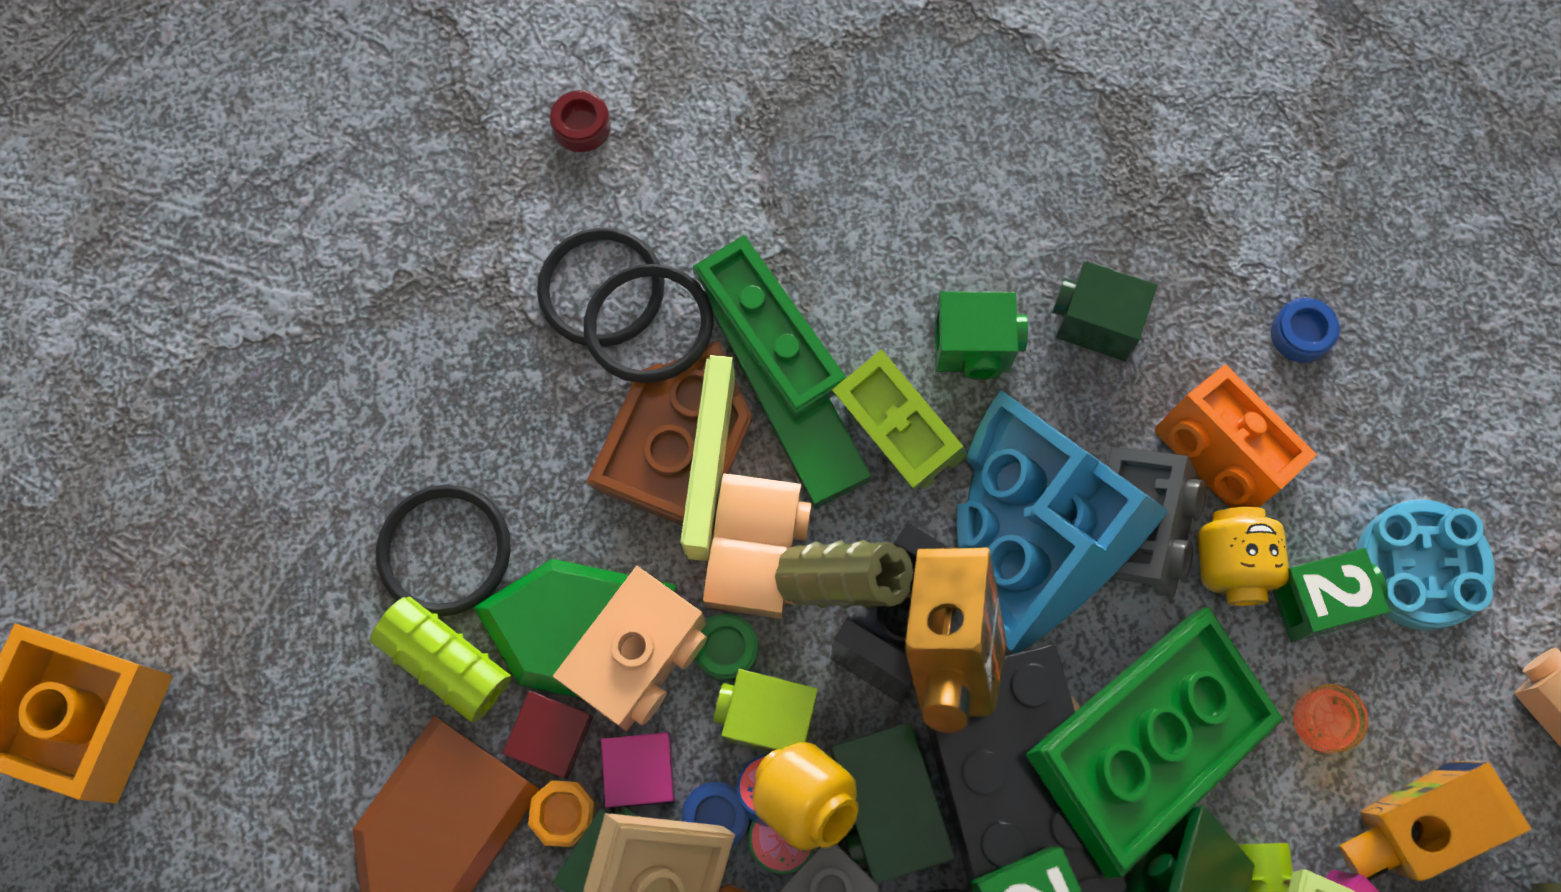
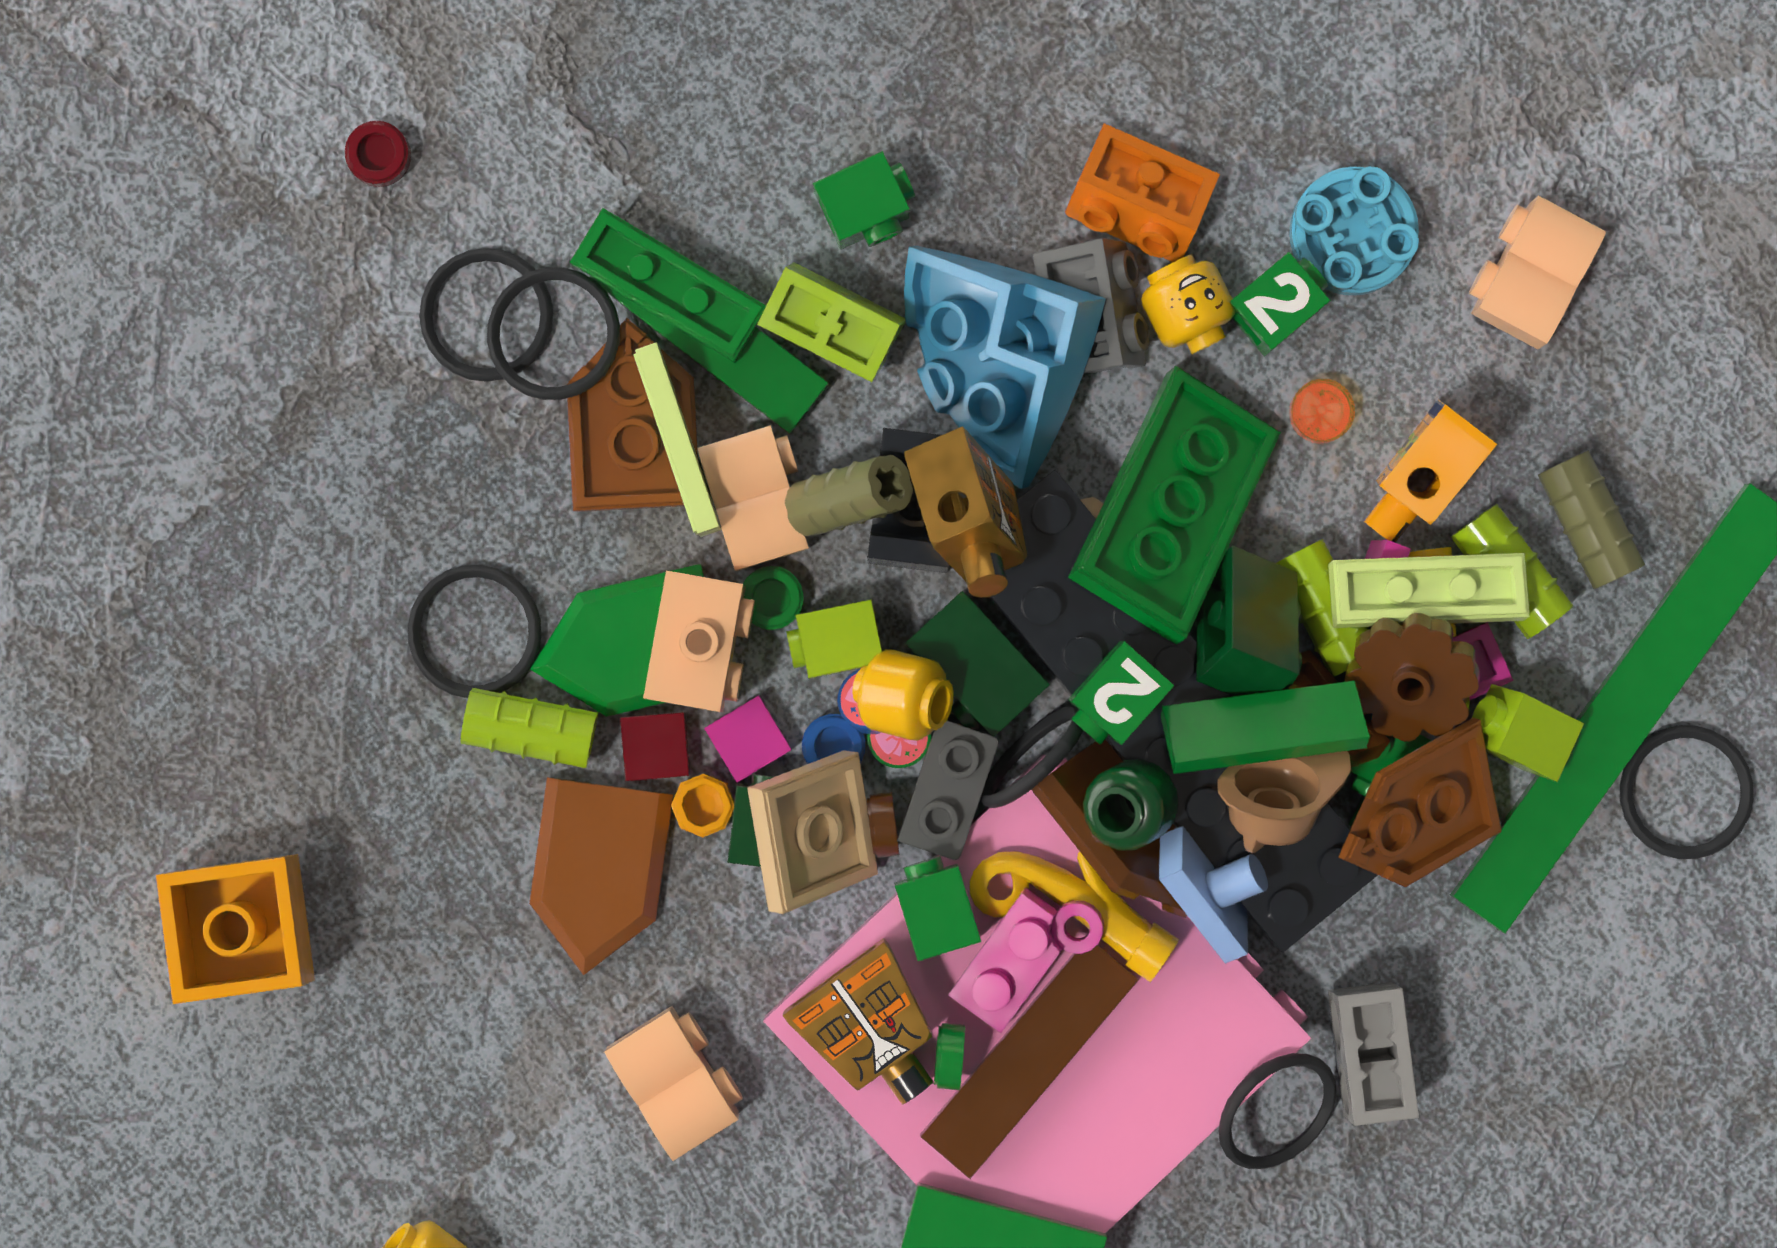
camera: 30 degrees left, 15 degrees up
dark green brick [1052,260,1158,362] -> none
blue tile [1271,298,1340,363] -> none

